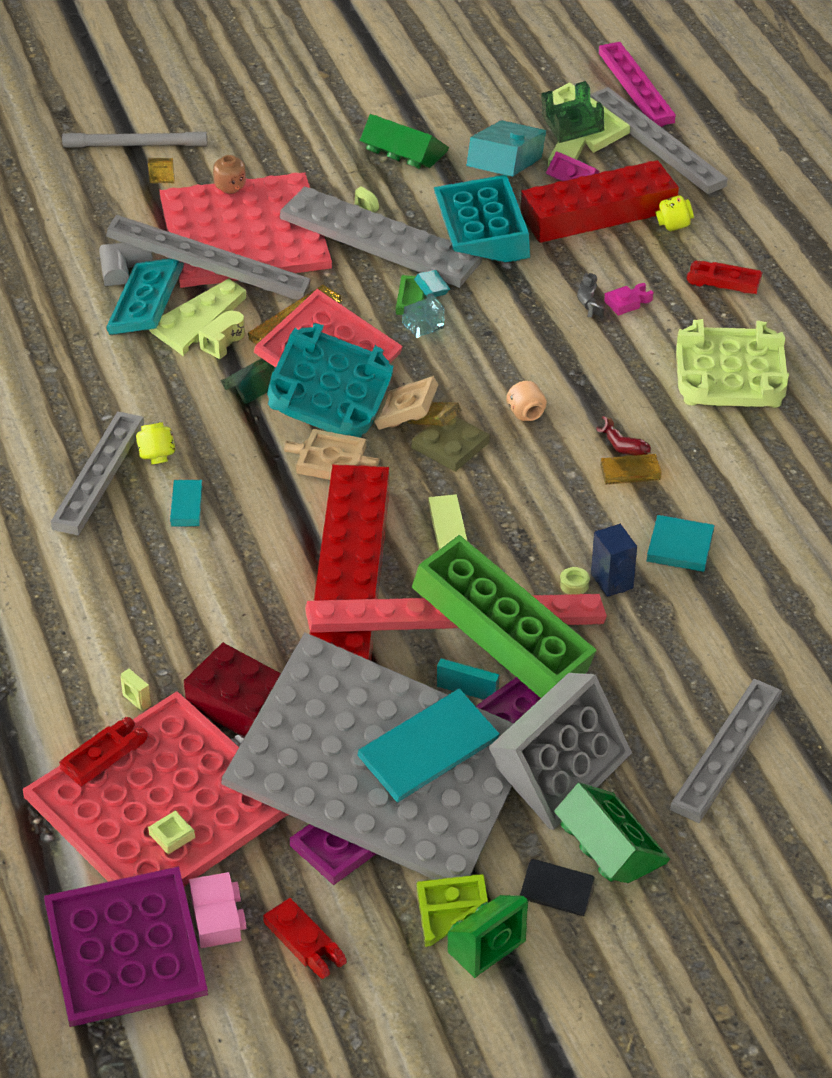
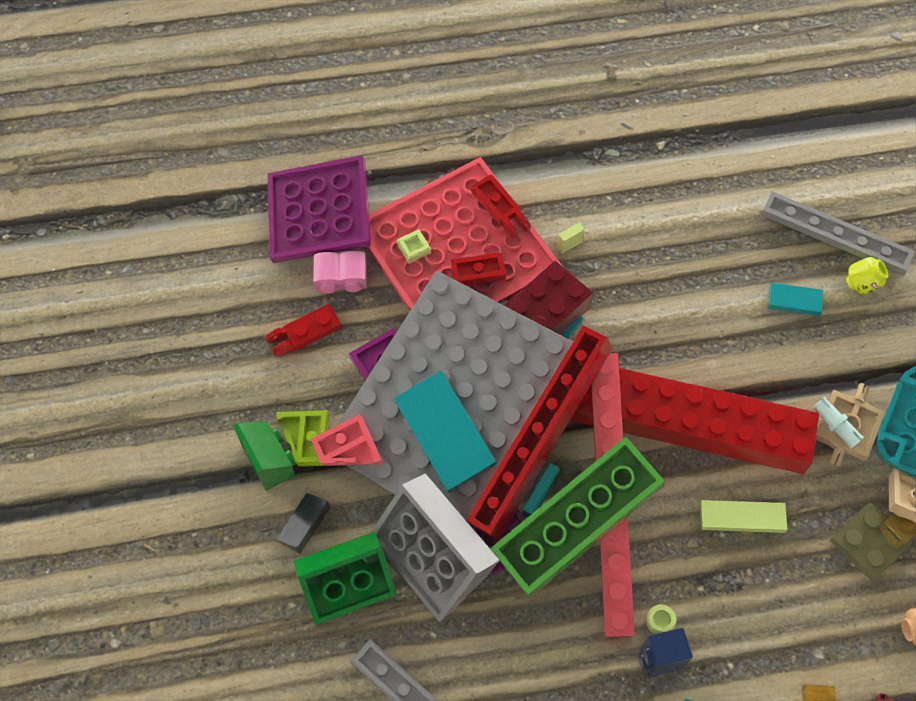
camera: 100 degrees right, 20 degrees up
none -> coral wing [311,414,384,466]
none -> red plate [450,252,506,285]
none -> red brick [466,325,613,541]
none -> light aqua pin [812,397,865,449]

